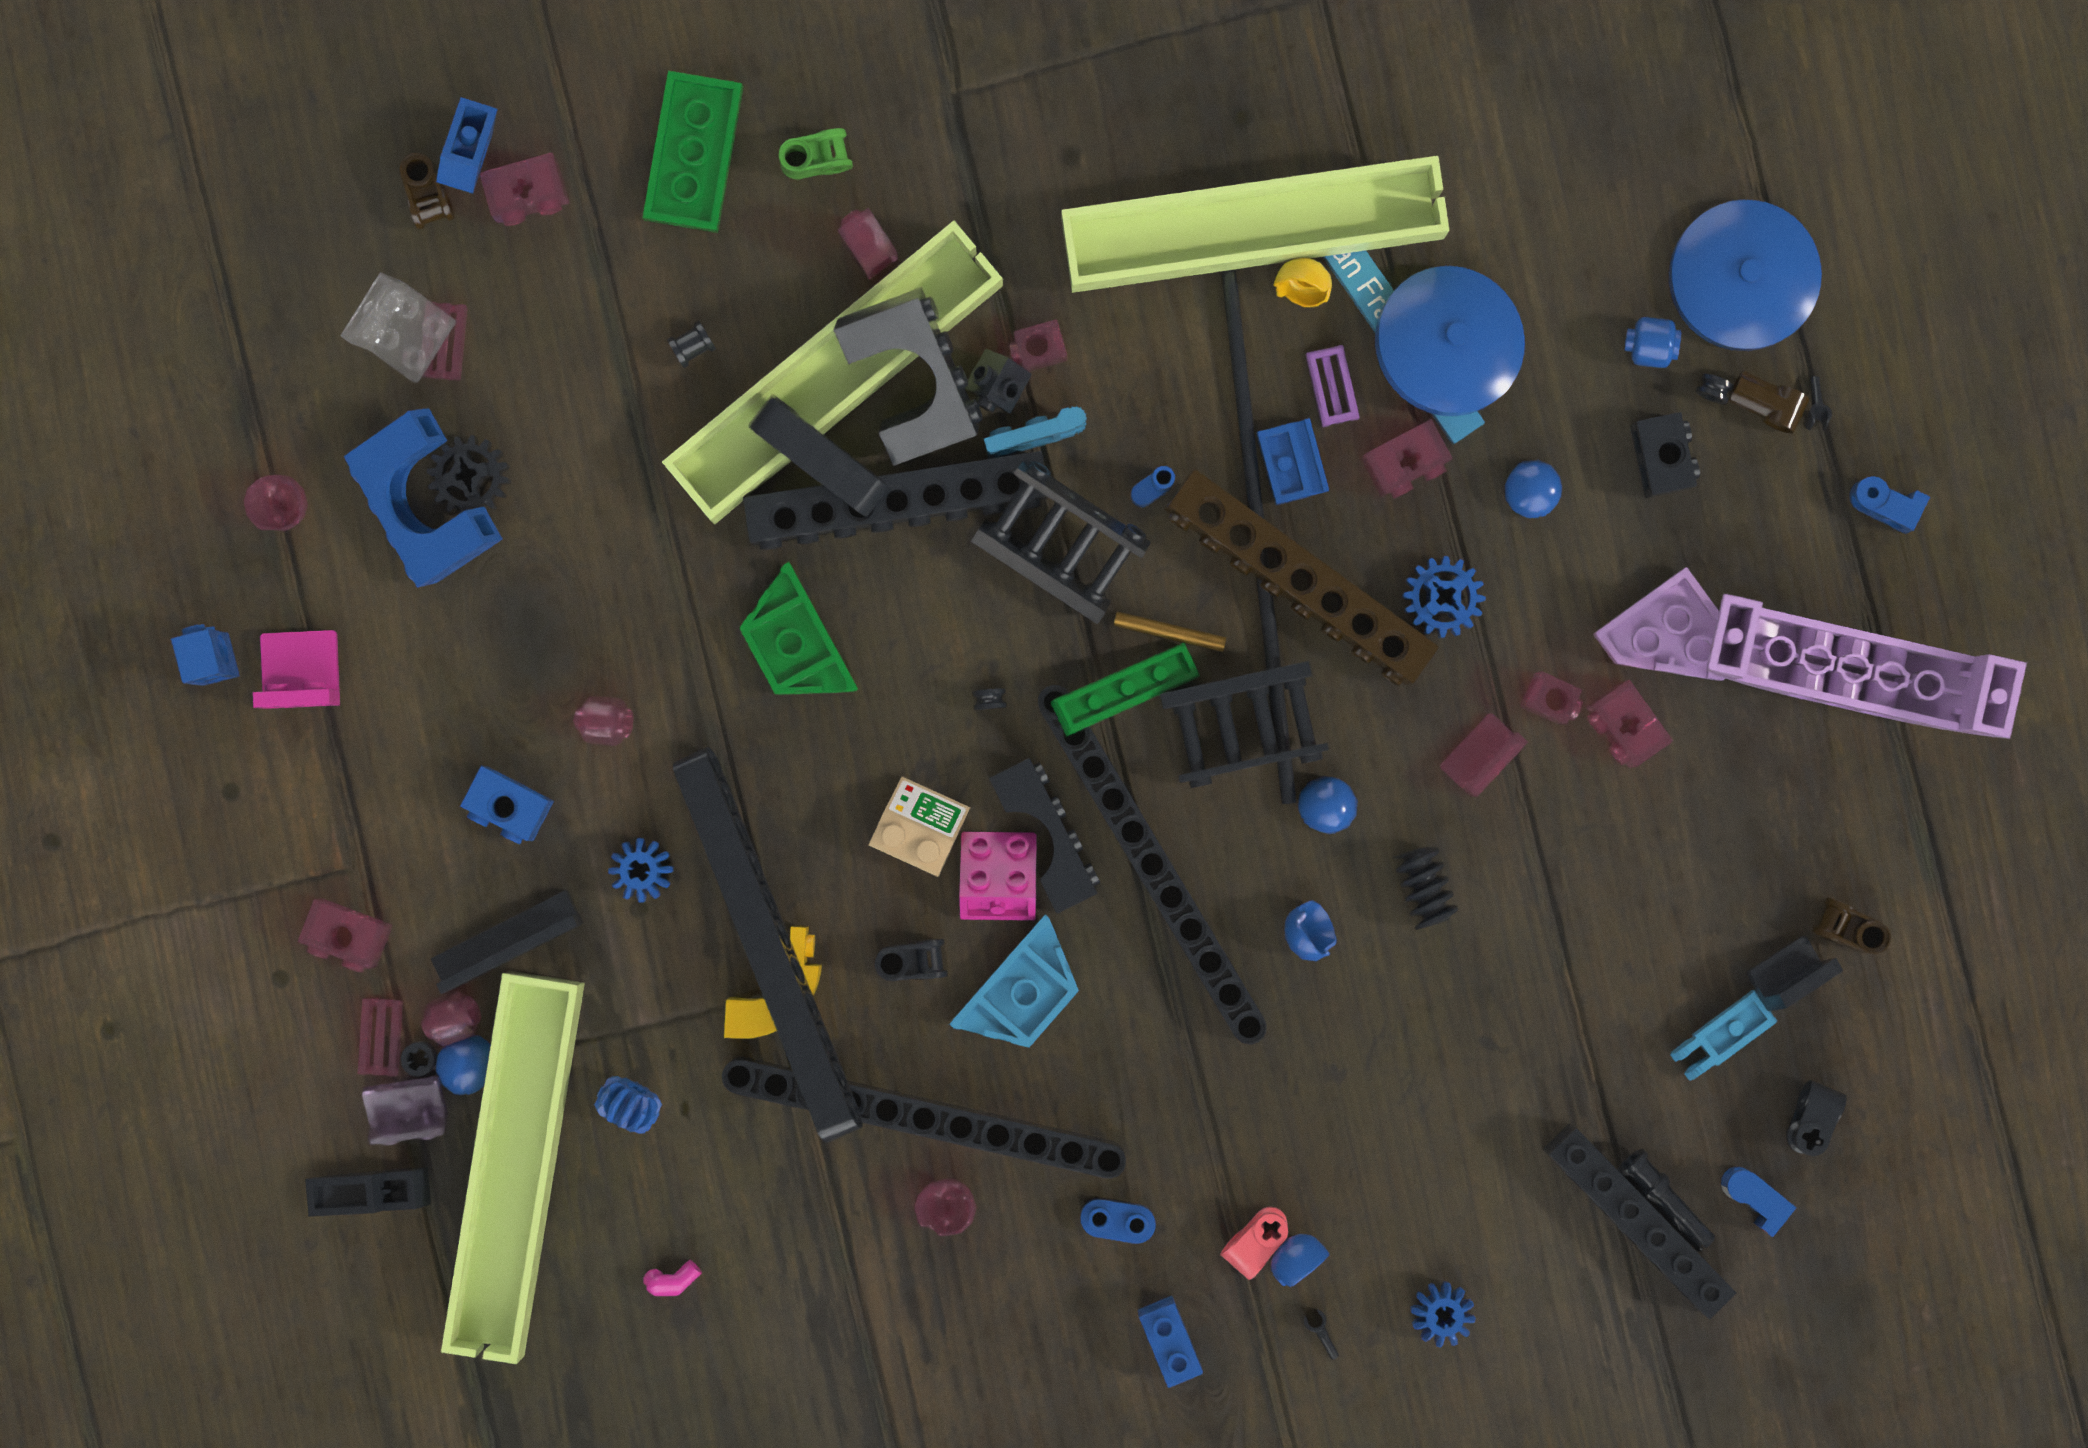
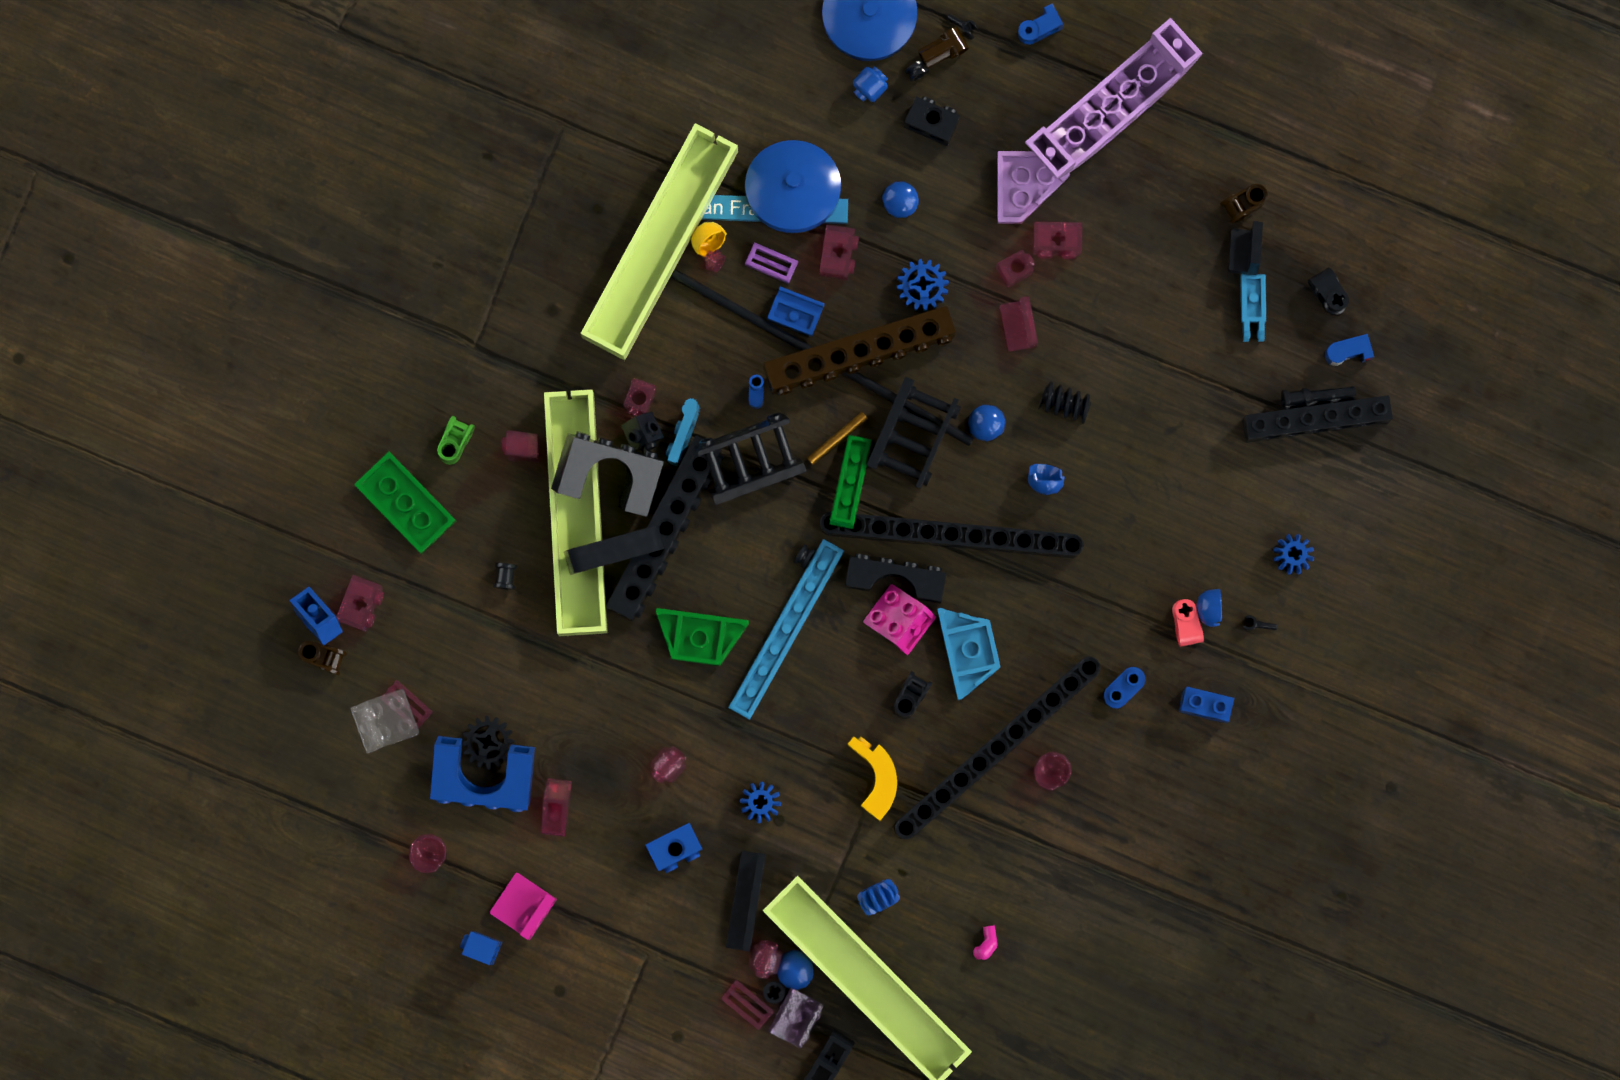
camera: 55 degrees left, 5 degrees down
clear pink brick [298,898,393,973] -> none
black beam [673,747,863,1143] -> none
tan slope [869,777,970,877] -> none
none -> clear pink slope [541,778,572,837]
none -> clear pink plate [704,249,725,272]
none -> dark azure tile [729,539,844,720]

